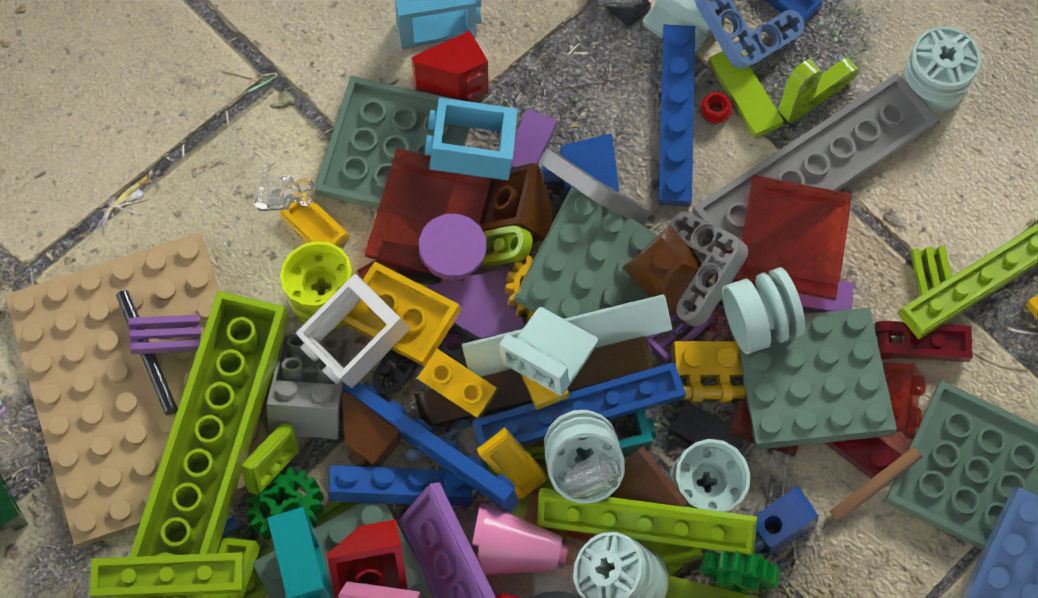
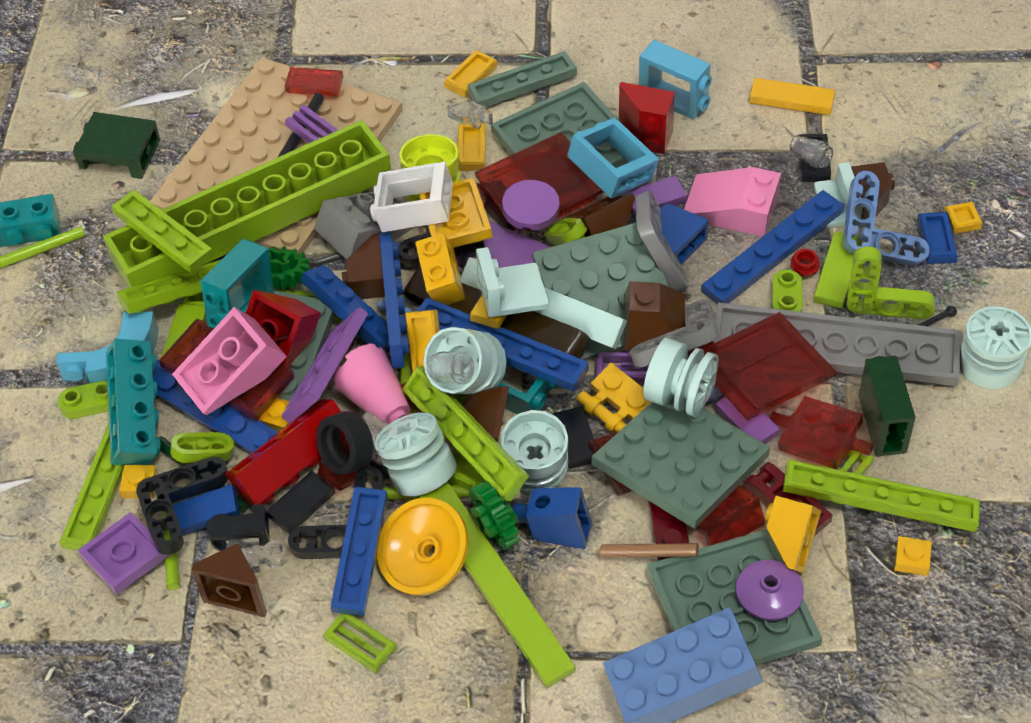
camera: 50 degrees right, 15 degrees down
lime plate [241,422,299,495] -> none
none -> clear red tile [285,67,344,97]
none -> yellow tile [444,50,498,98]
none -> sand green plate [468,51,577,110]
none -> bright pink slope [684,167,781,237]
none -> medium lavender dish [736,560,804,621]
none -> yellow slope [766,496,821,574]
none -> clear red plate [770,396,874,469]
none -> lime plate [772,269,803,312]
none -> dark green brick [858,356,916,457]
none -> black hinge [918,306,957,326]

